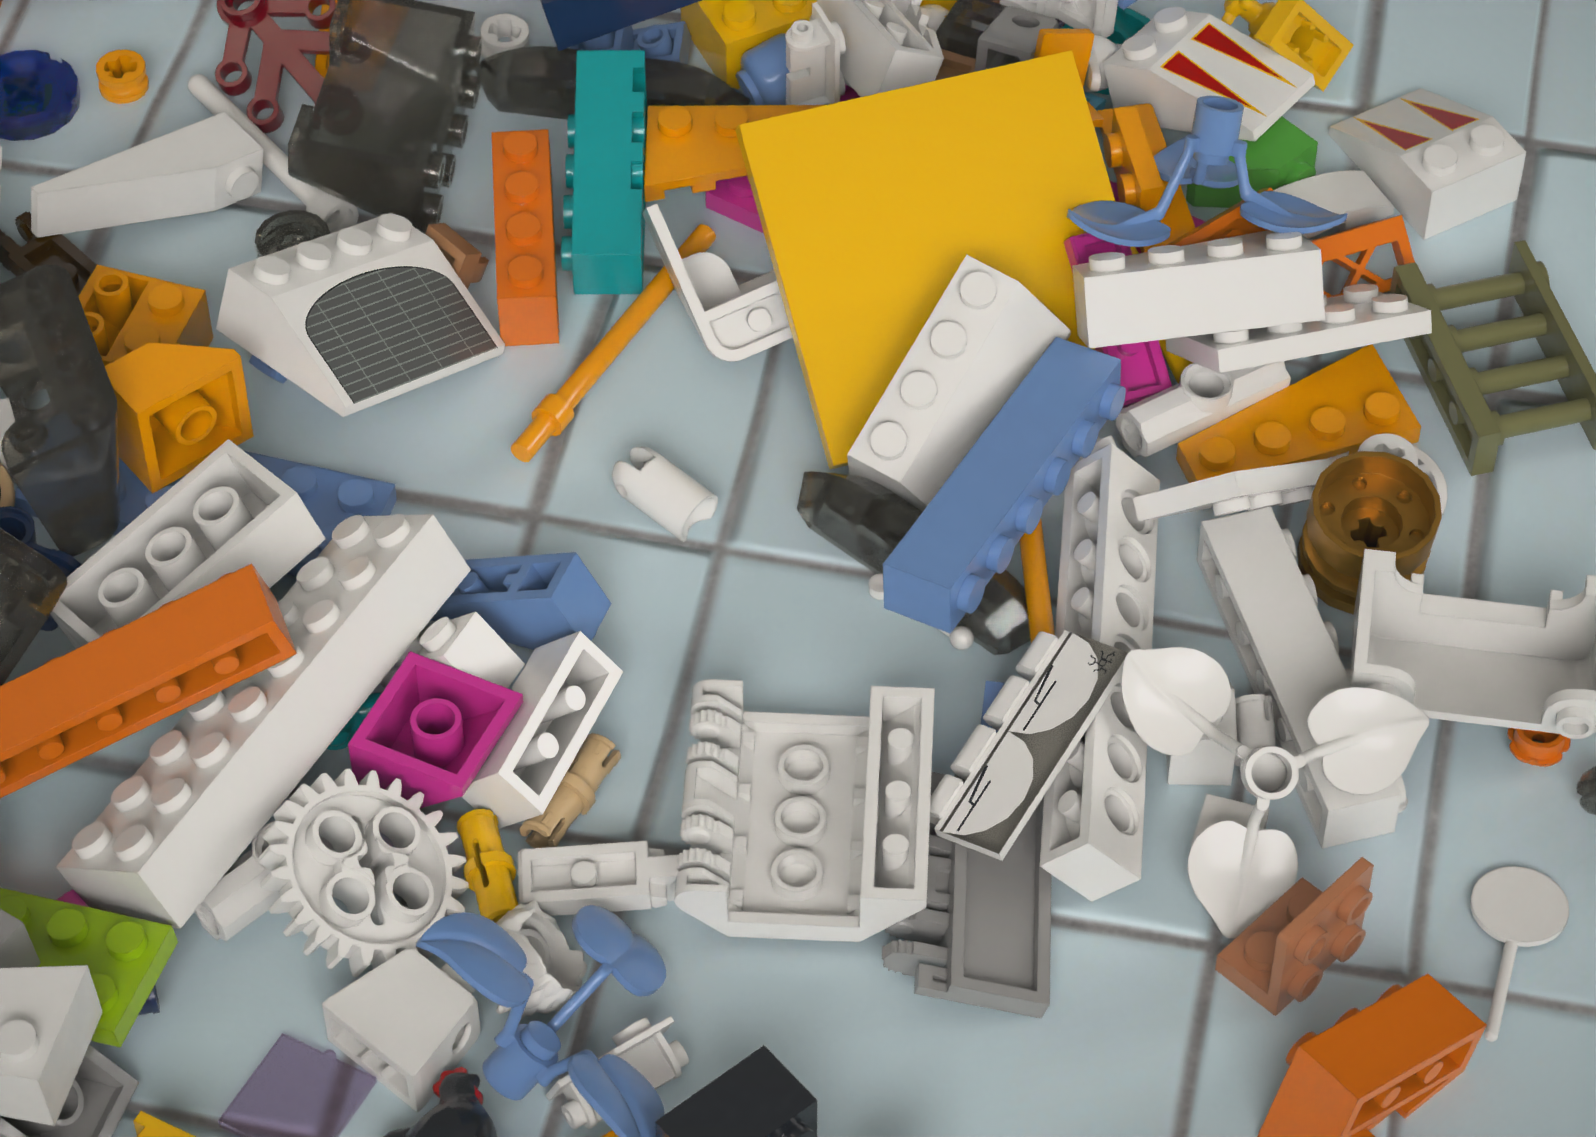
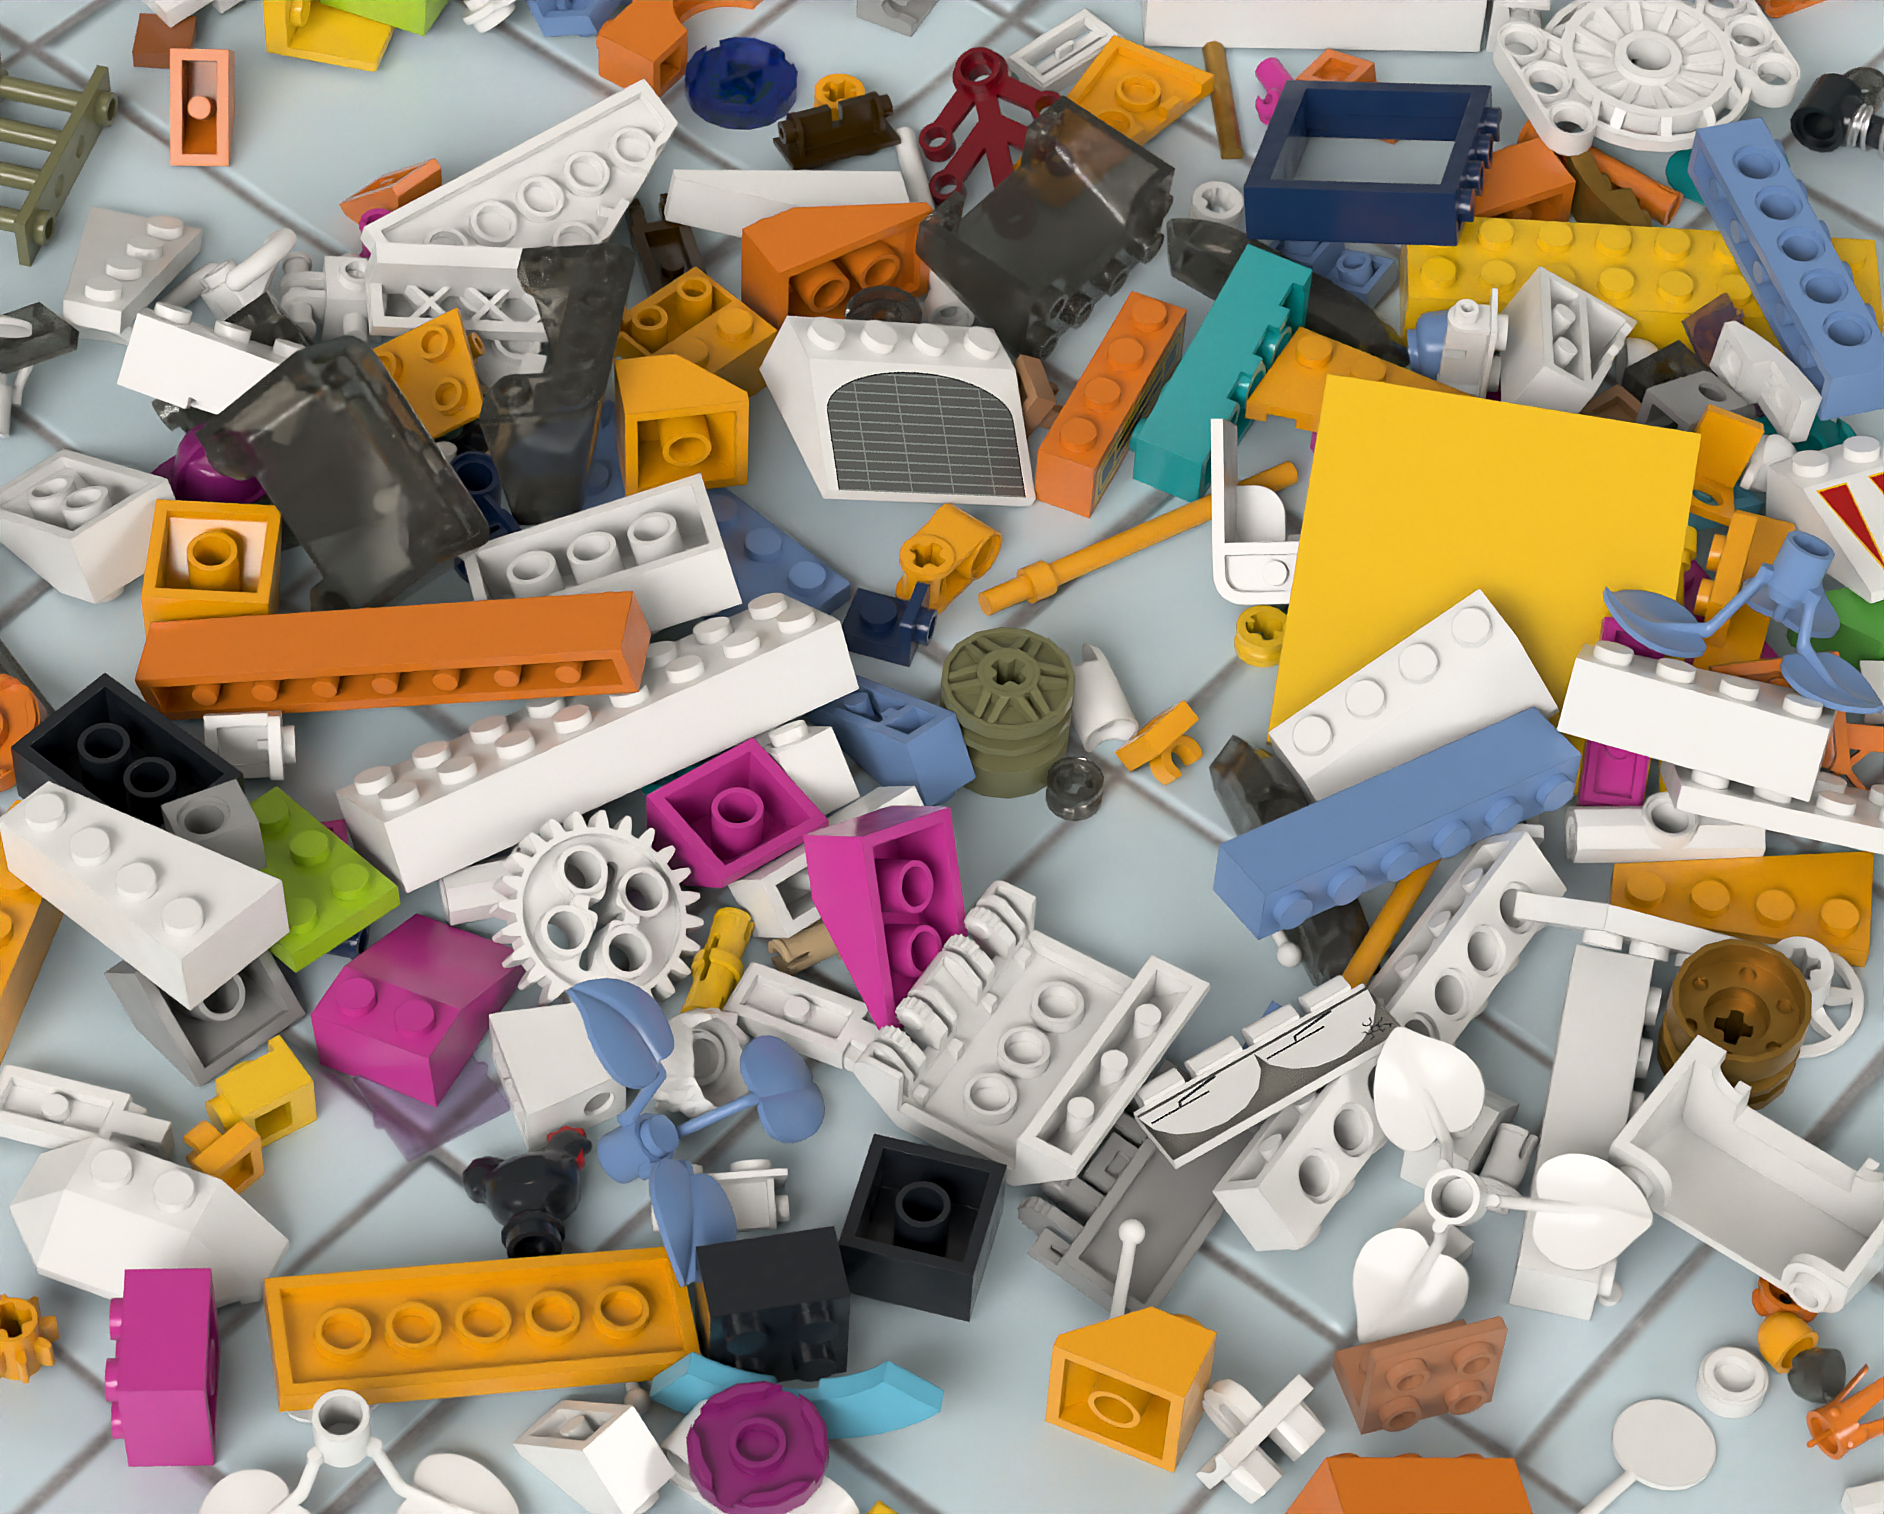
camera: 25 degrees right, 0 degrees up
none -> dark pink slope [310,913,526,1108]
none -> orange slope [741,203,933,332]
none -> dark brown hinge [773,91,901,170]
none -> dark pink slope [803,805,968,1030]
none -> black brick [838,1133,1007,1322]
none -> dark blue bracket [841,581,937,667]
none -> light orange piece [895,503,1003,615]
none -> olive wheel [939,627,1075,799]
none -> clear smoke bush [1045,756,1104,821]
none -> light orange slope [1045,1306,1217,1473]
none -> white hinge [1109,1219,1145,1319]
none -> light orange tile [1114,700,1203,785]
none -> white hips [1195,1373,1326,1505]
none -> yellow bush [1234,605,1287,667]
none -> white tile [1695,1346,1769,1419]
none -> light orange hinge [1757,1312,1819,1374]

